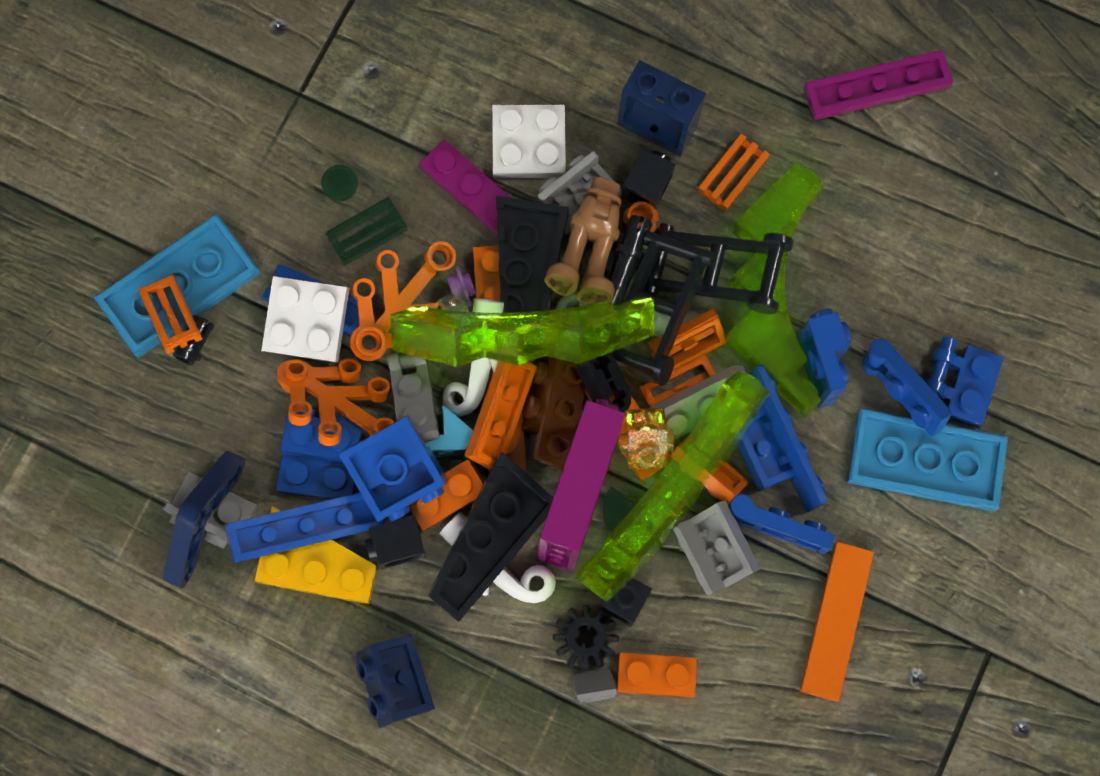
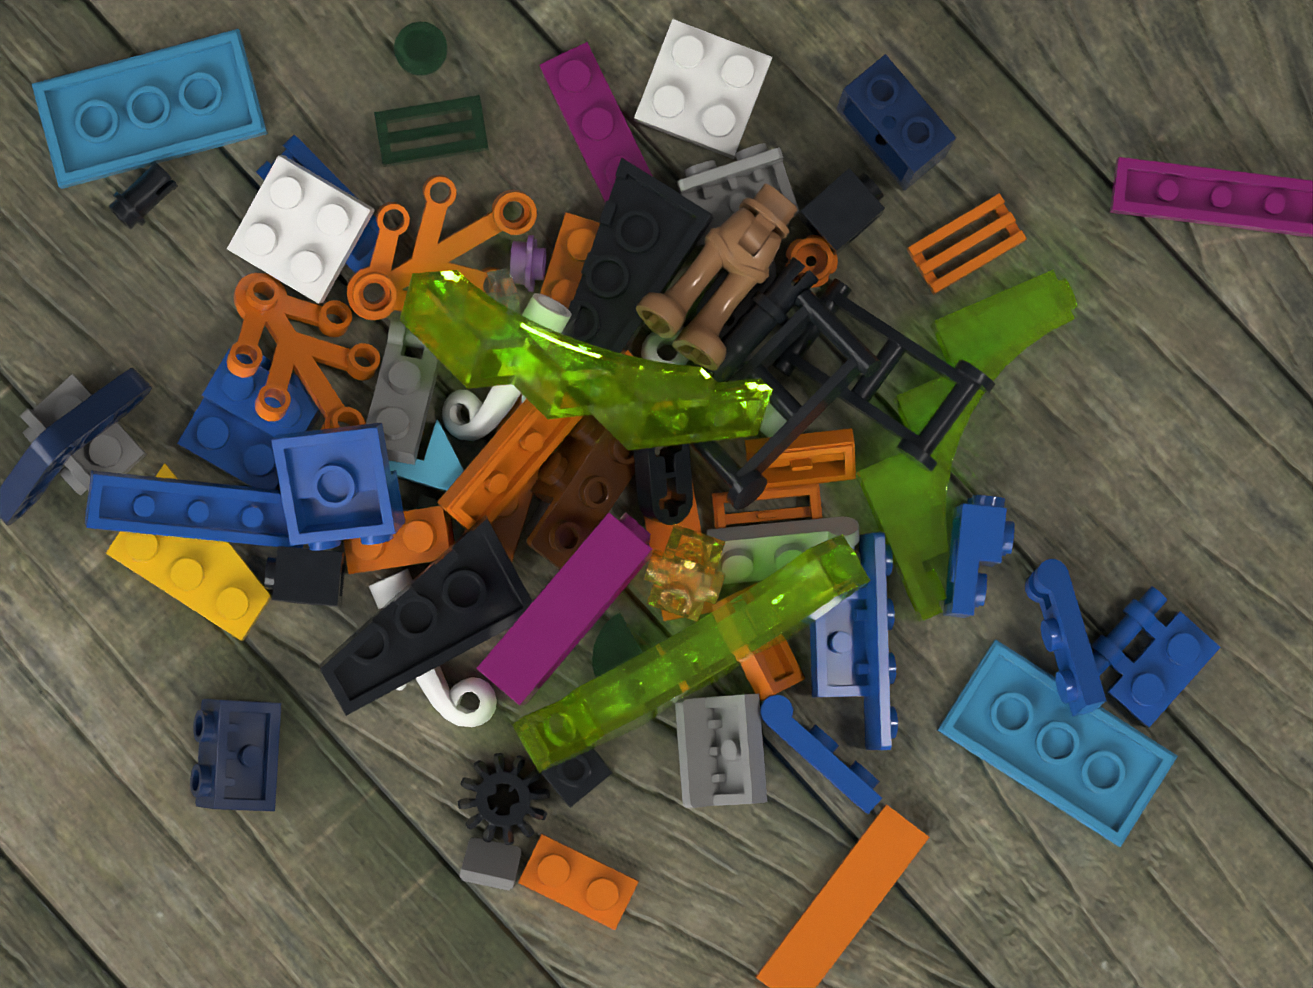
camera: 20 degrees right, 10 degrees up
orange tile [138,274,202,355] -> none

